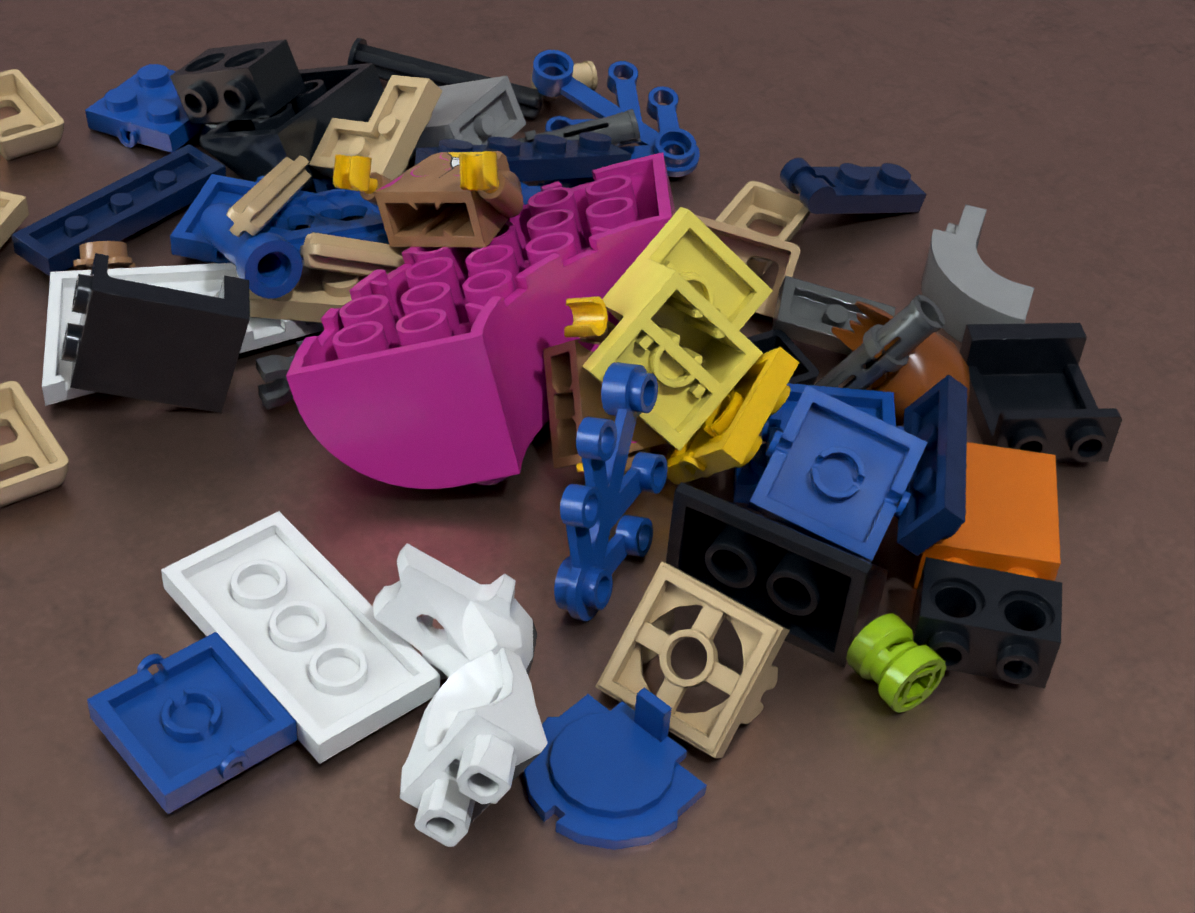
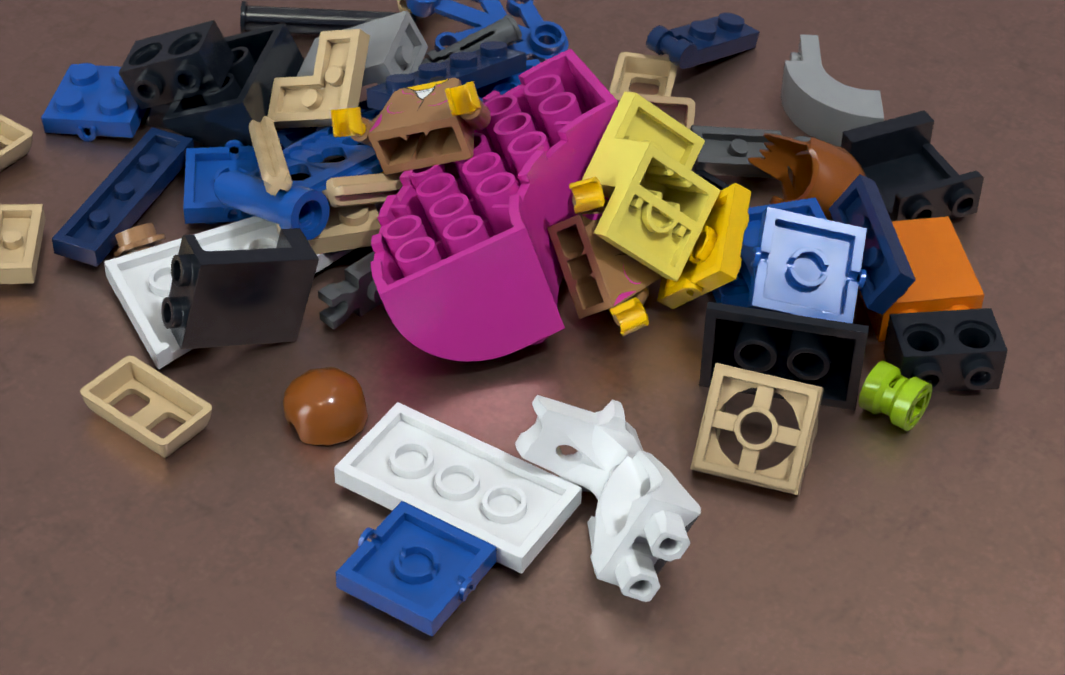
camera: 15 degrees left, 0 degrees up
blue piece [522,687,707,850] -> none
blue plant [554,362,668,621] -> none
dark grey pin [815,294,945,390] -> none
none -> dark orange hair [282,367,368,446]

